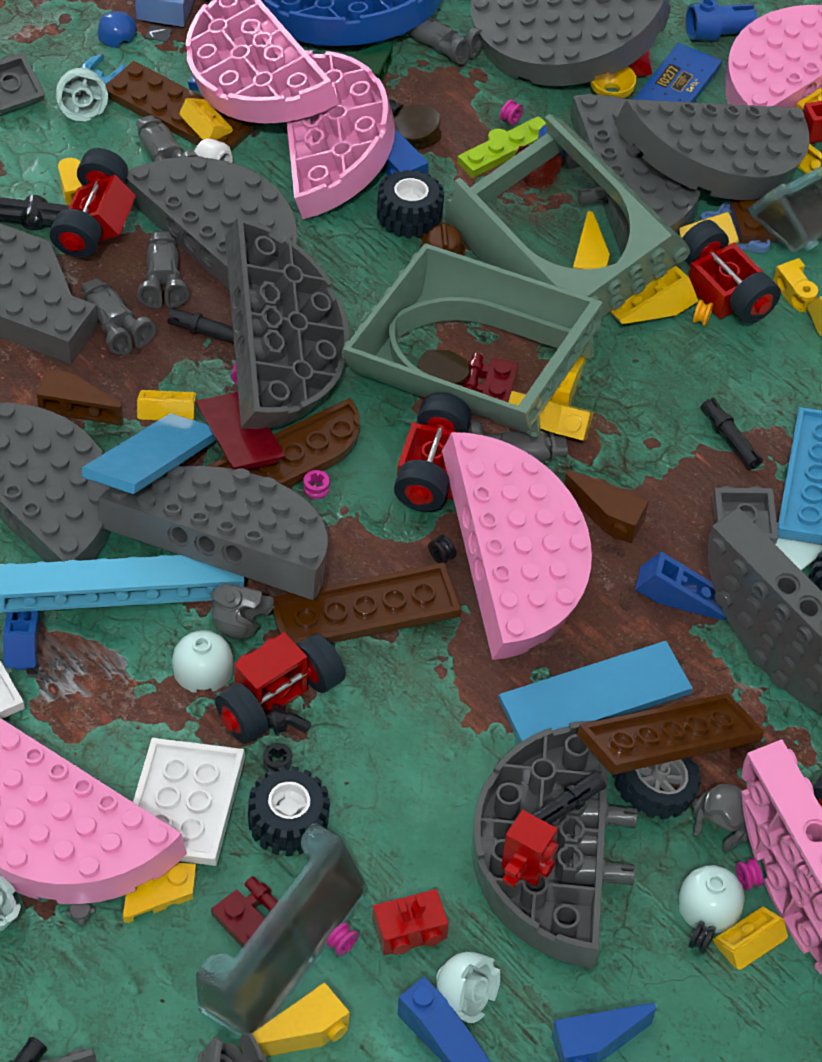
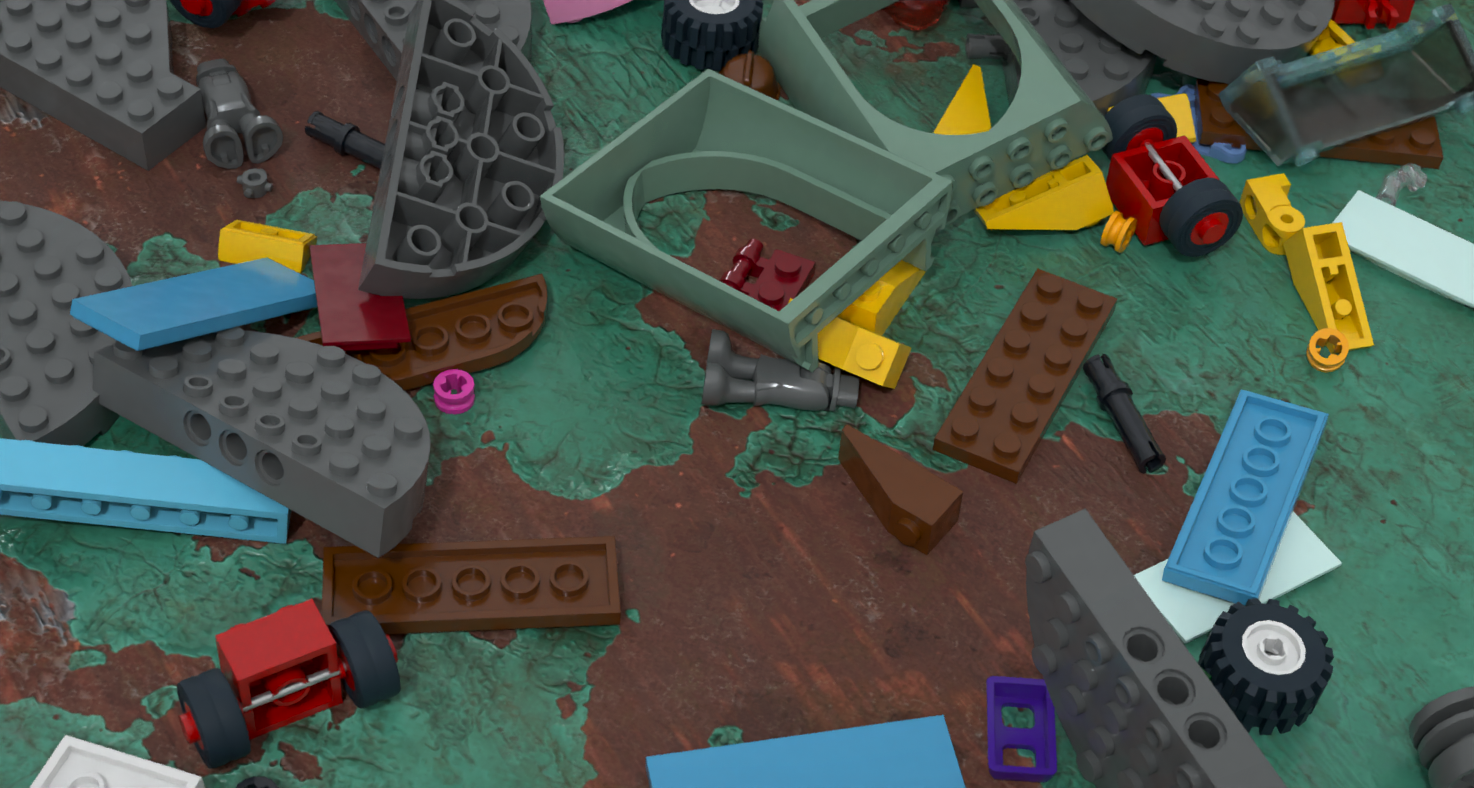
camera: 10 degrees right, 5 degrees down
reddish brown slope [37,369,124,426] -> none
dark grey piece [137,231,189,309] -> none
light aqua cylinder [172,630,234,693] -> none
dark grey helmet [210,583,275,639] -> none
black plate [266,703,311,735] -> none
brick [394,393,471,511] -> none
dark brown hat [417,350,470,386] -> none
black bush [428,535,456,564] -> none
bright pink brick [442,432,592,660] -> none
blue slope [635,552,727,621] -> none
dark grey plate [711,486,778,544] -> none
none -> dark grey piece [237,168,273,198]
none -> reddish brown plate [933,268,1117,484]
none -> dark purple piece [987,676,1057,783]

